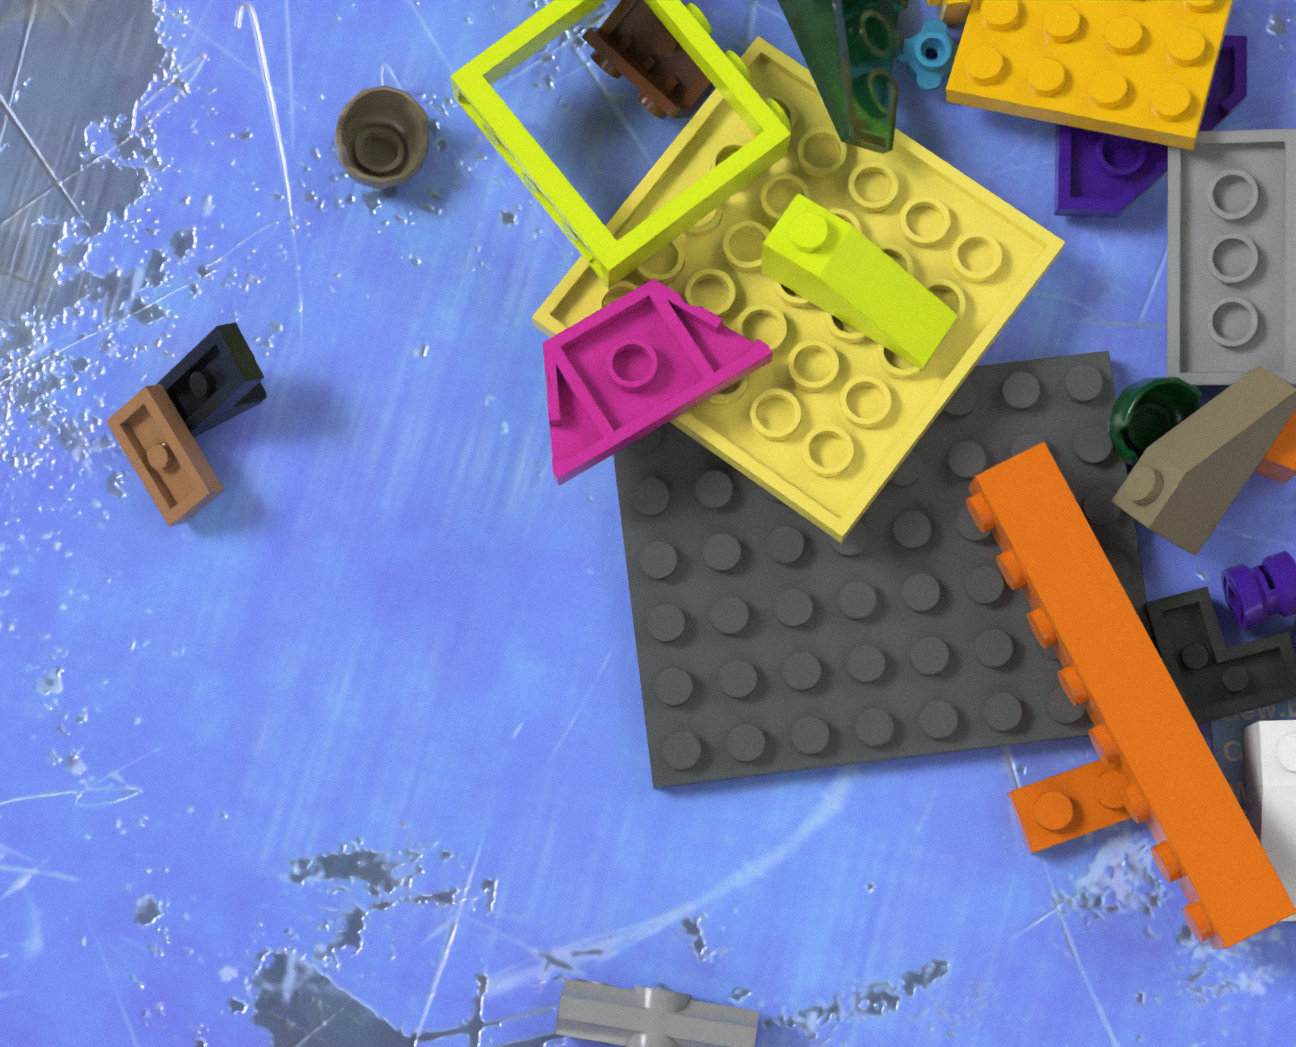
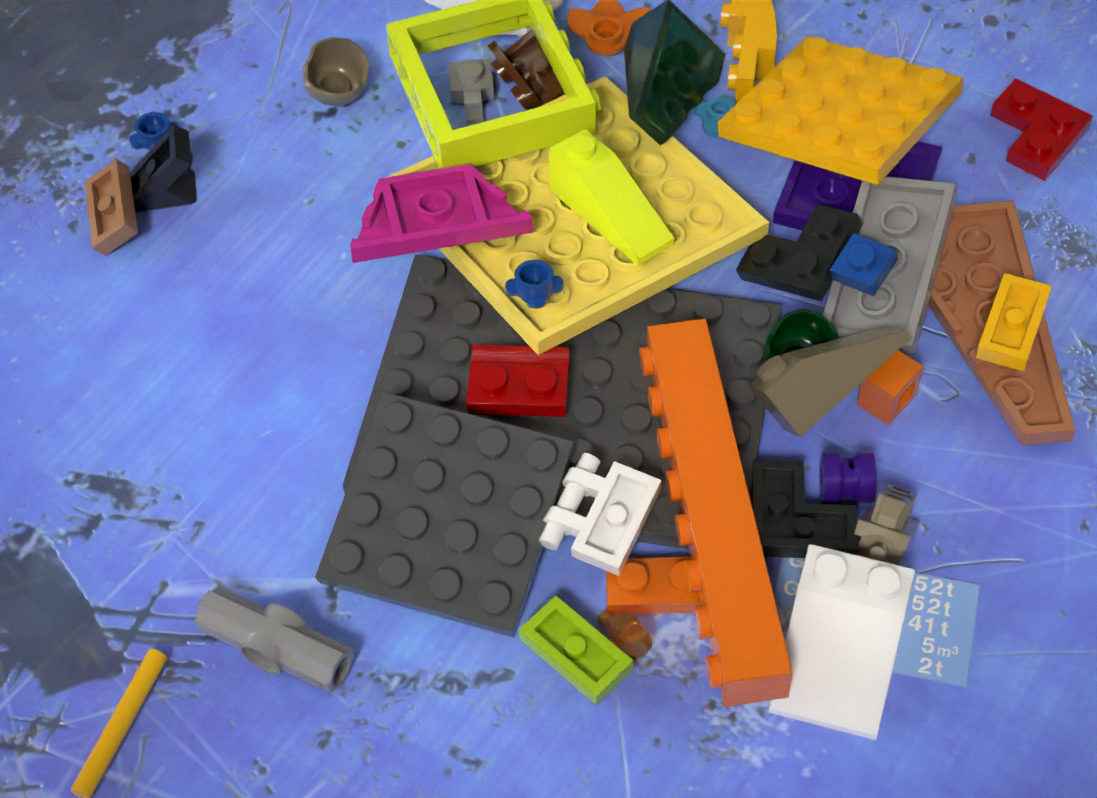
camera: 20 degrees right, 25 degrees down
none -> blue plate [129,112,180,151]
none -> dark grey plate [315,392,575,638]
none -> light grey plate [448,59,495,124]
none -> red plate [466,345,570,417]
none -> blue plate [505,260,564,309]
none -> lime plate [519,595,633,706]
none -> white plate [539,453,662,576]
none -> clear orange piece [598,610,652,661]
none -> pearl dark grey plate [736,204,863,302]
none -> blue plate [830,233,898,297]

